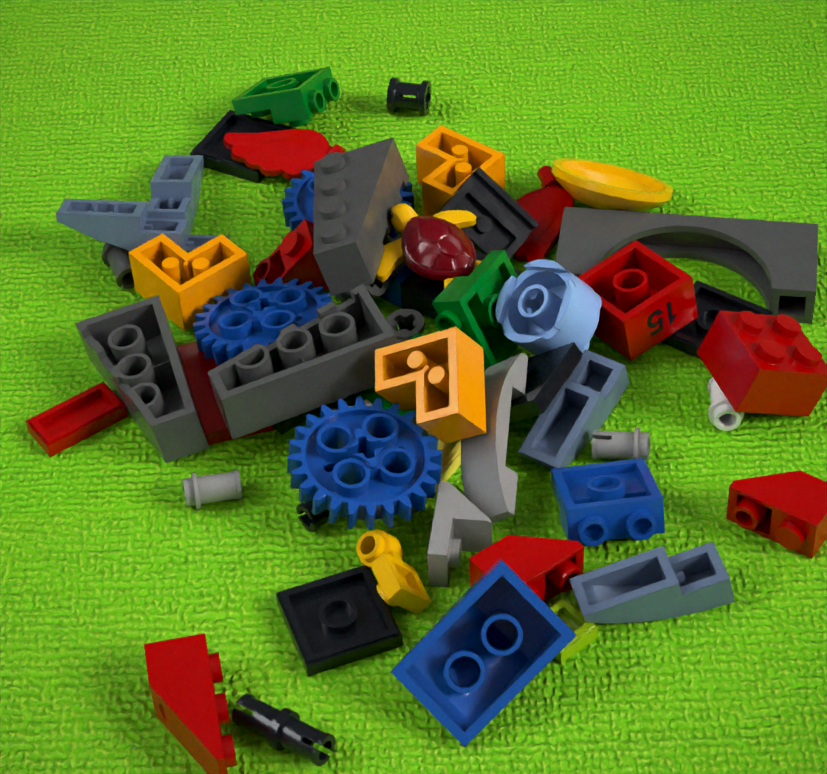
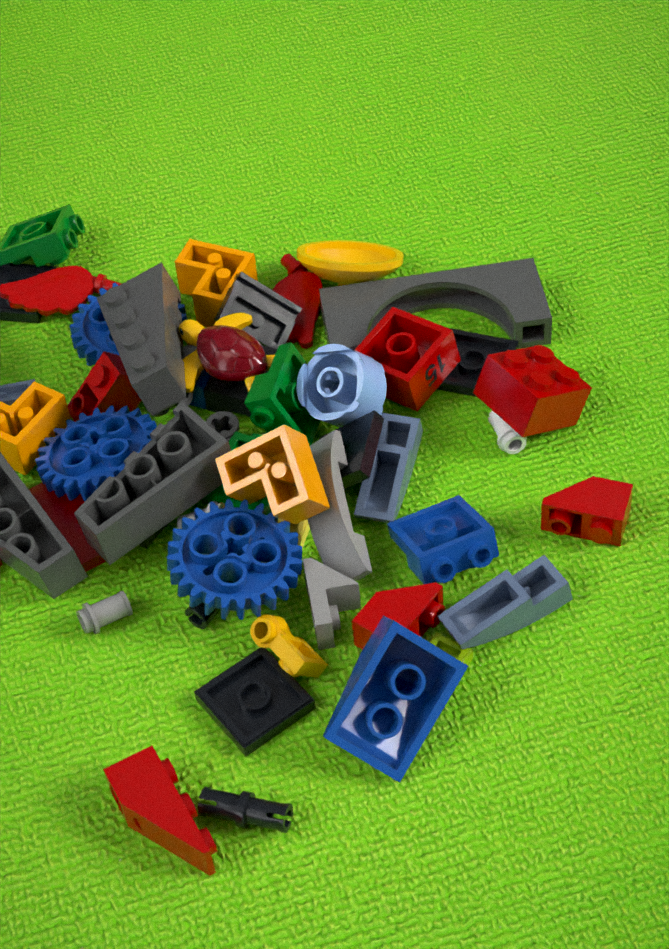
camera: 15 degrees left, 5 degrees up
black bush [387,77,432,115] -> none
light grey pin [591,428,650,460] -> none

